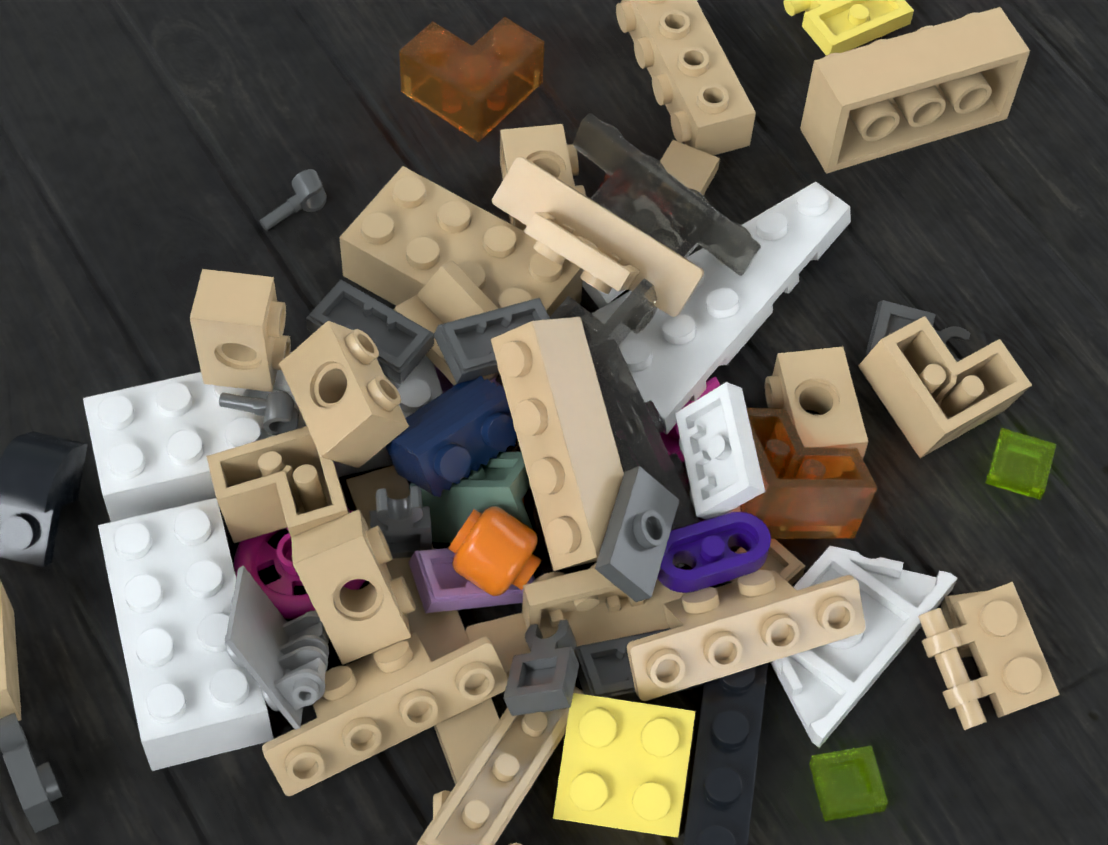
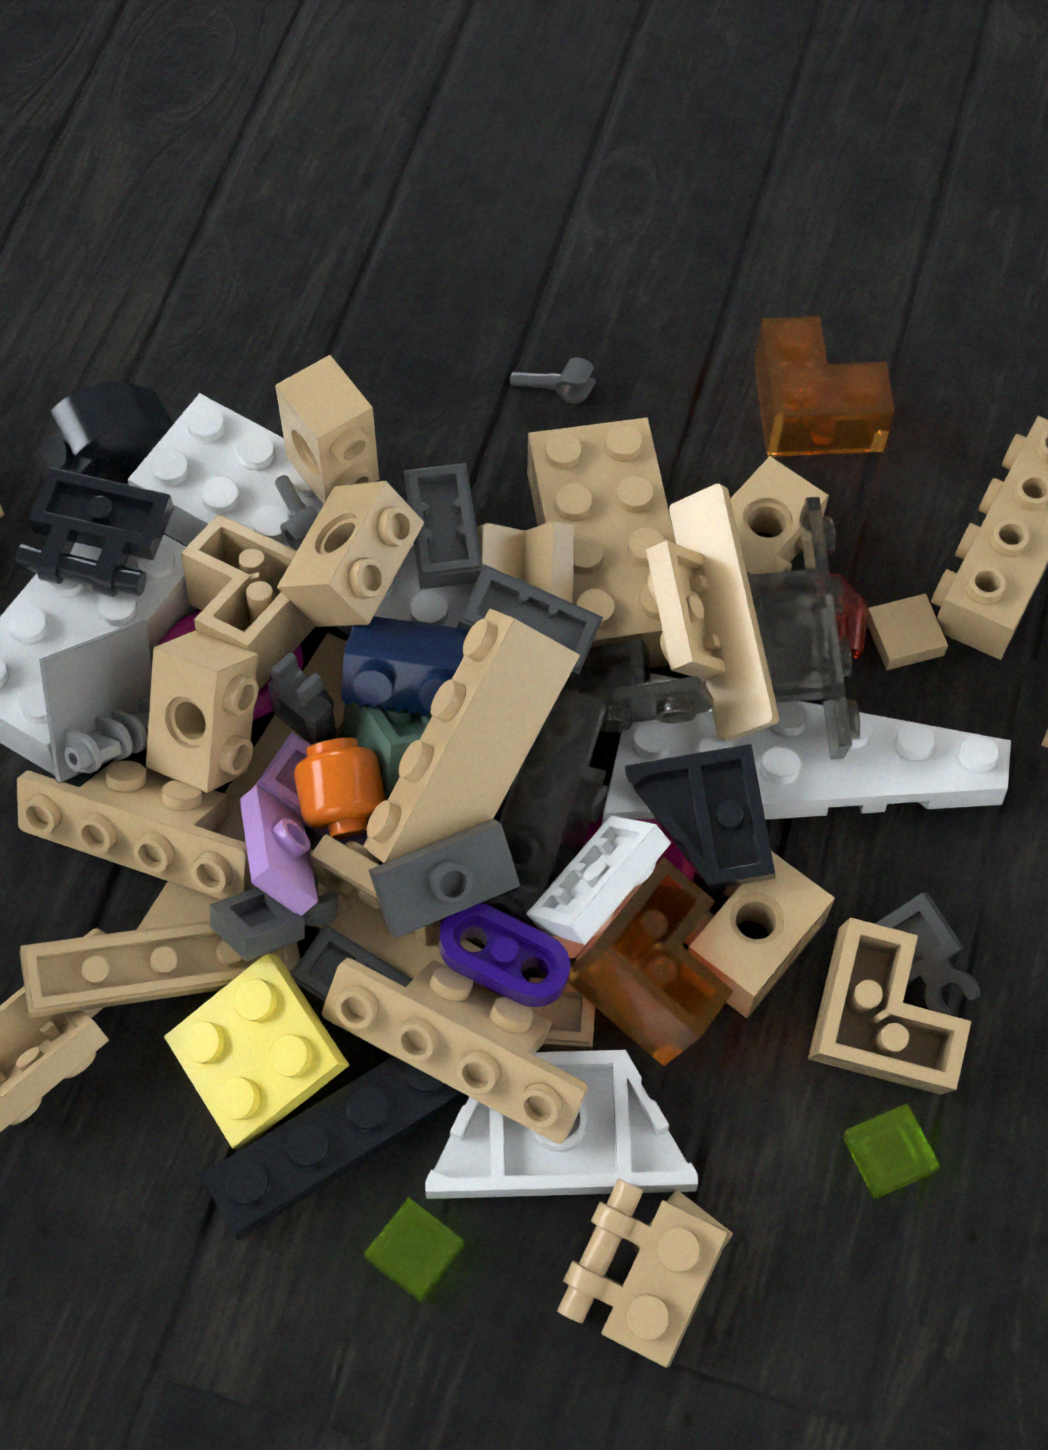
camera: 50 degrees right, 5 degrees up
none -> black plate [15,467,174,597]
none -> lavender plate [240,785,318,916]
none -> black wing [624,744,775,890]

